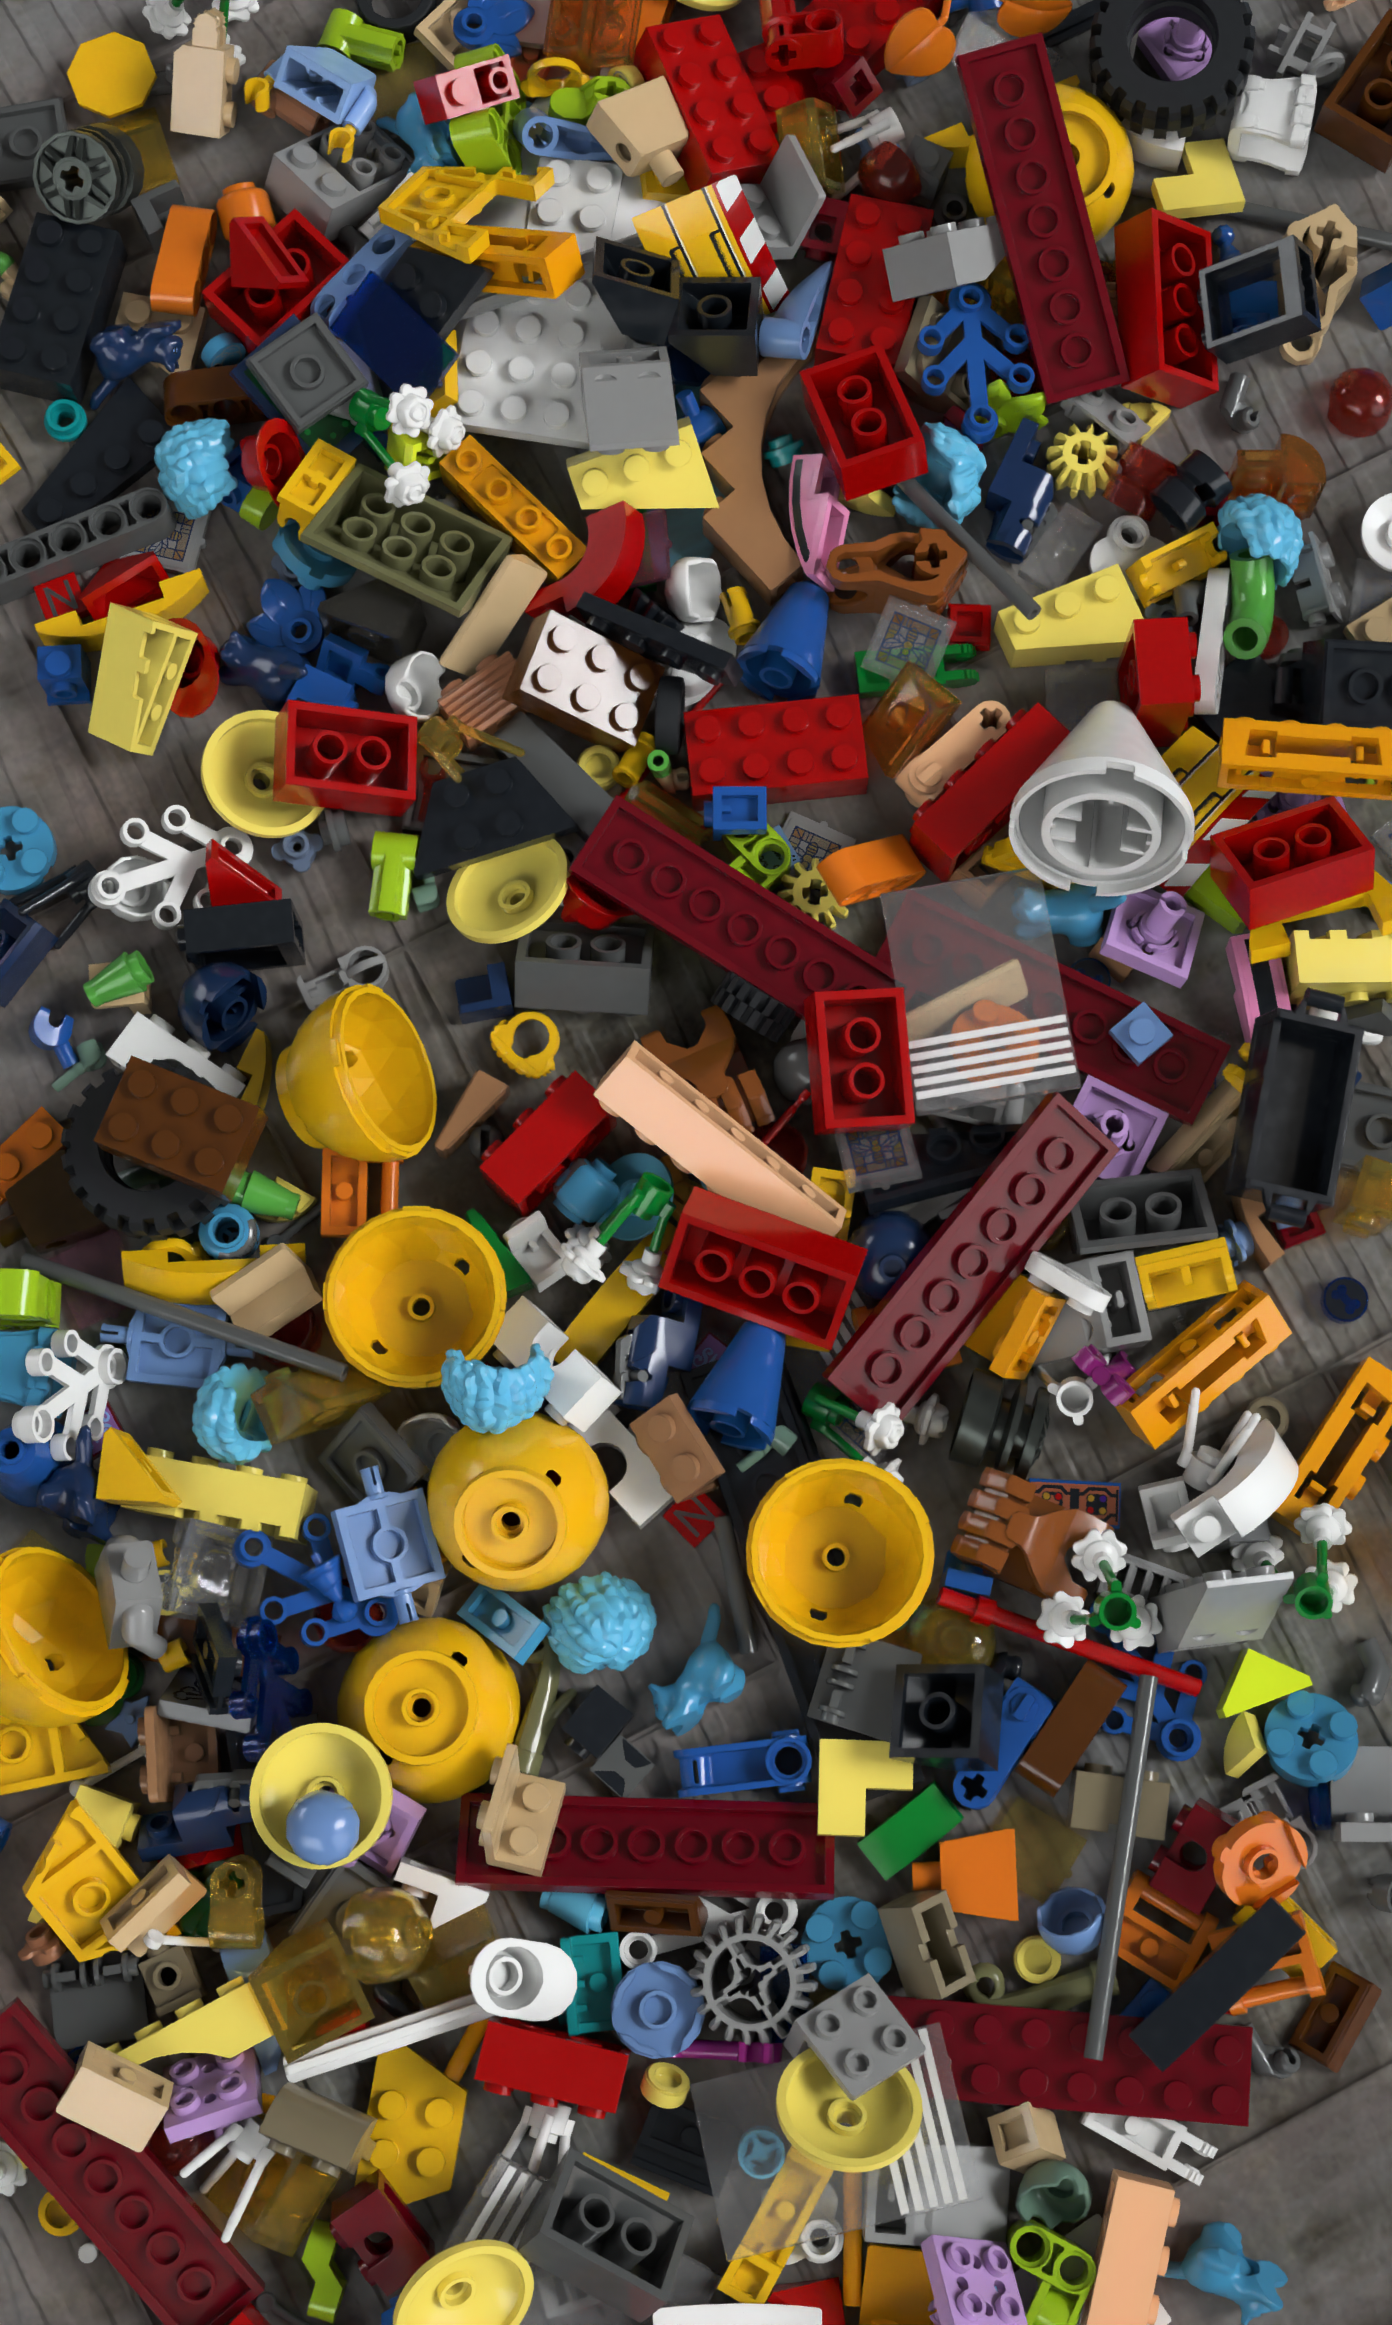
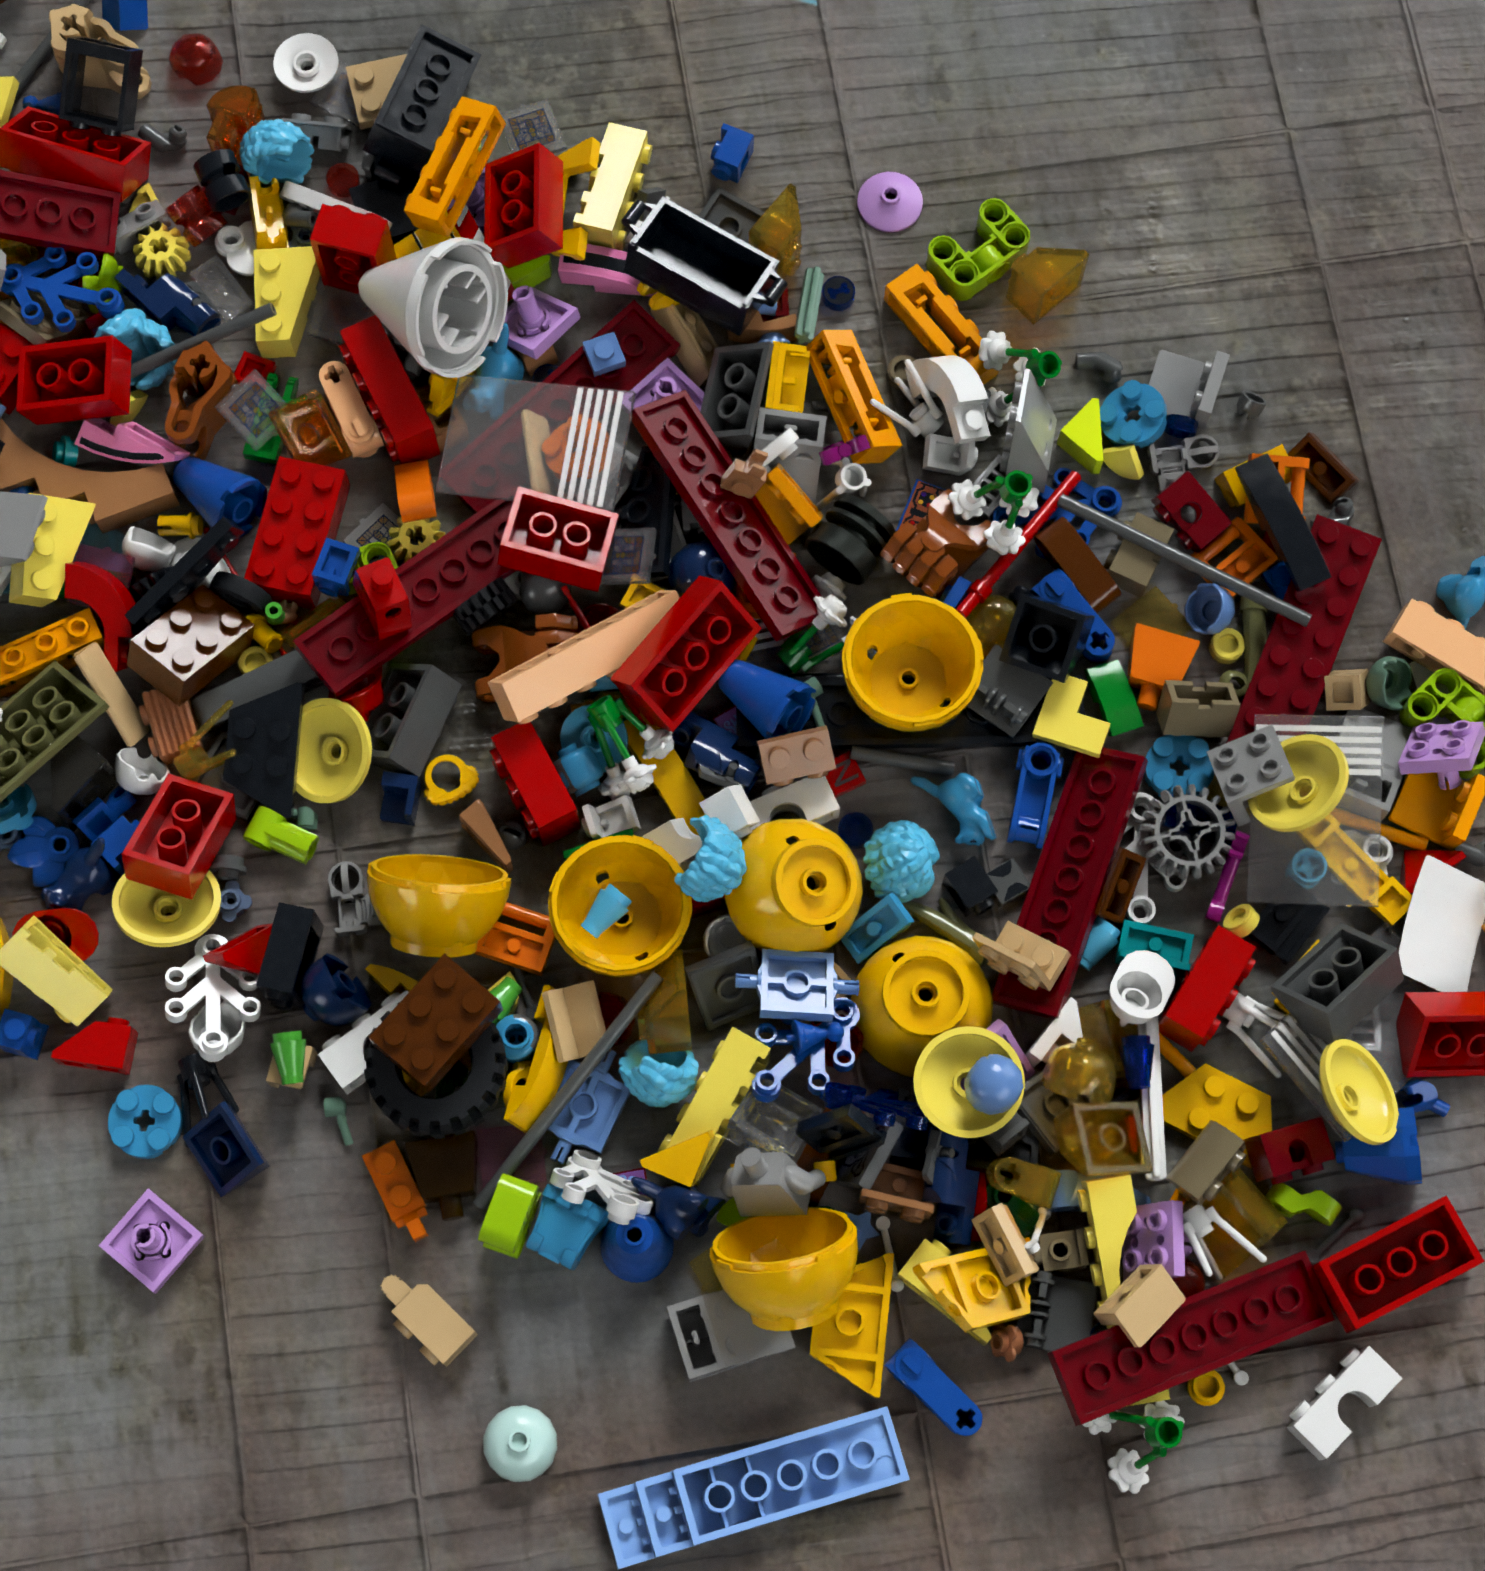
camera: 75 degrees left, 5 degrees down
blue piece [28,1006,80,1069] -> none
clear red hand [417,757,447,823] -> none
medium blue tile [611,1961,705,2059] -> none
white hinge [1079,2112,1218,2186] -> none
orange plate [1211,1811,1308,1910] -> none
bright green cylinder [1223,548,1275,660] -> none
blue brick [1229,281,1279,333] -> none
none -> red slope [51,1017,139,1075]
none -> red torso [353,557,412,641]
none -> medium azure cone [581,883,632,939]
none -> medium nougat plate [720,449,768,499]
none -> sand green axle [794,266,824,345]
none -> clear blue tile [838,812,873,849]
none -> clear blue cone [1118,1035,1154,1090]

